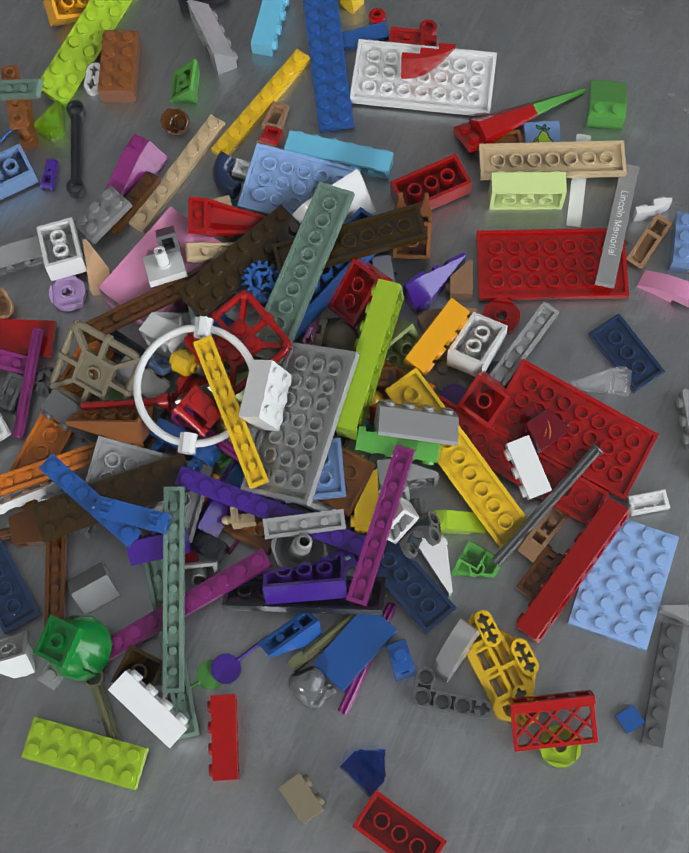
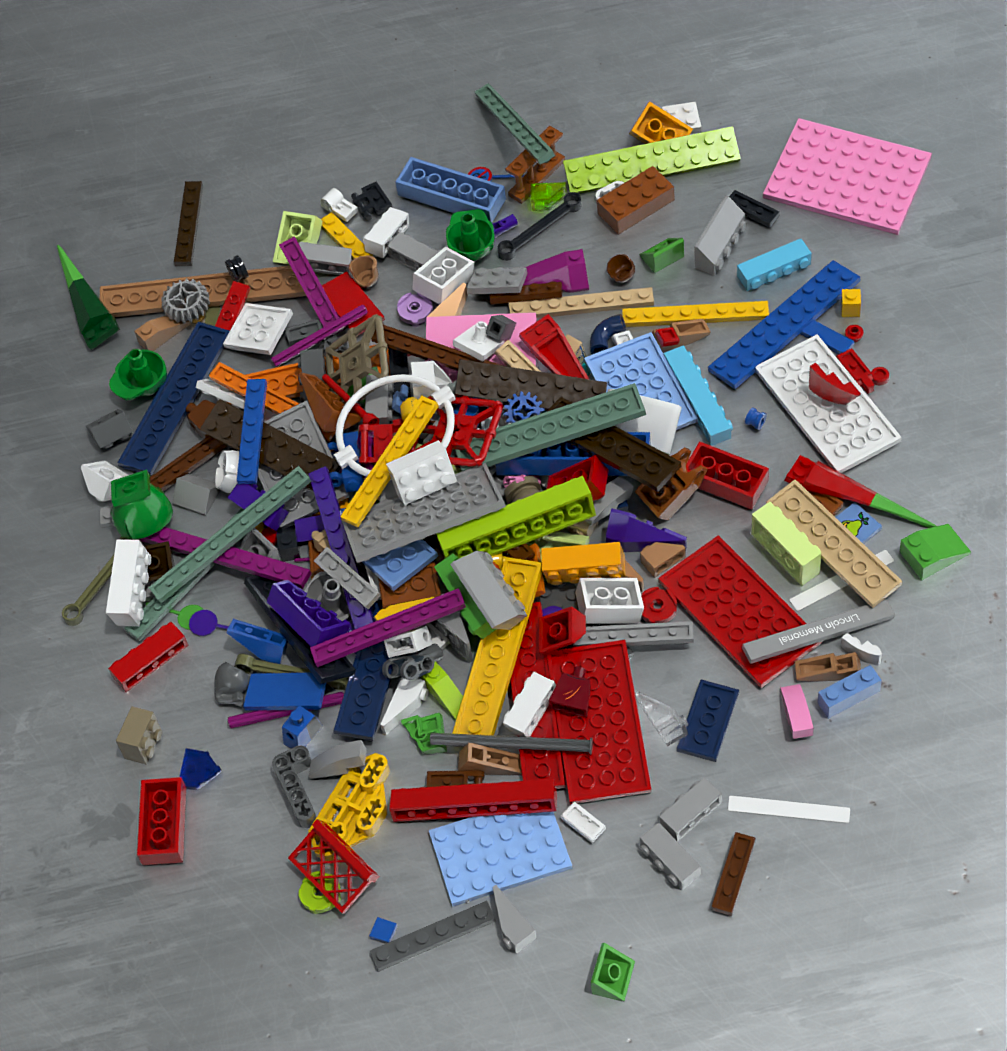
camera: 55 degrees right, 15 degrees down
lime plate [21,716,149,790] -> none
blue brick [91,495,172,534] -> none
none -> white piece [215,450,240,493]
none -> green piece [446,209,494,262]
none -> blue wheel [745,407,767,430]

